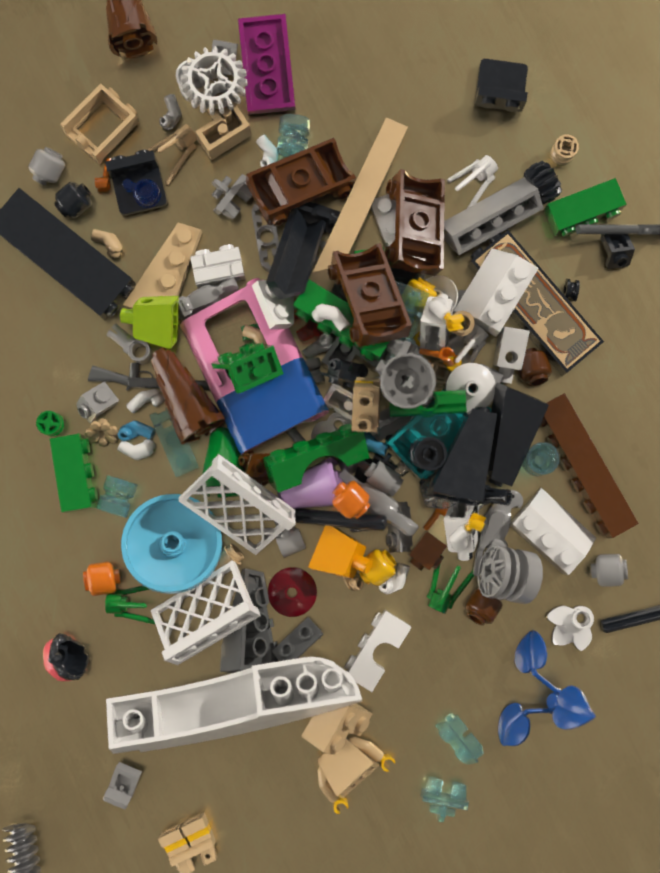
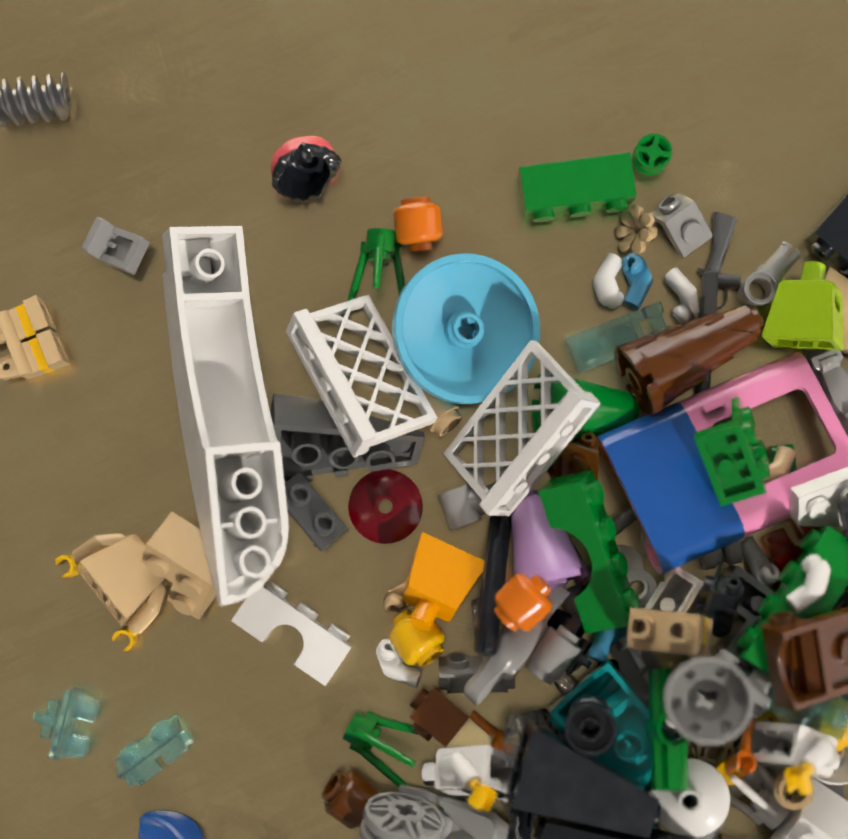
camera: 95 degrees right, 0 degrees up
clear light blue wheel [96,475,138,518] -> none

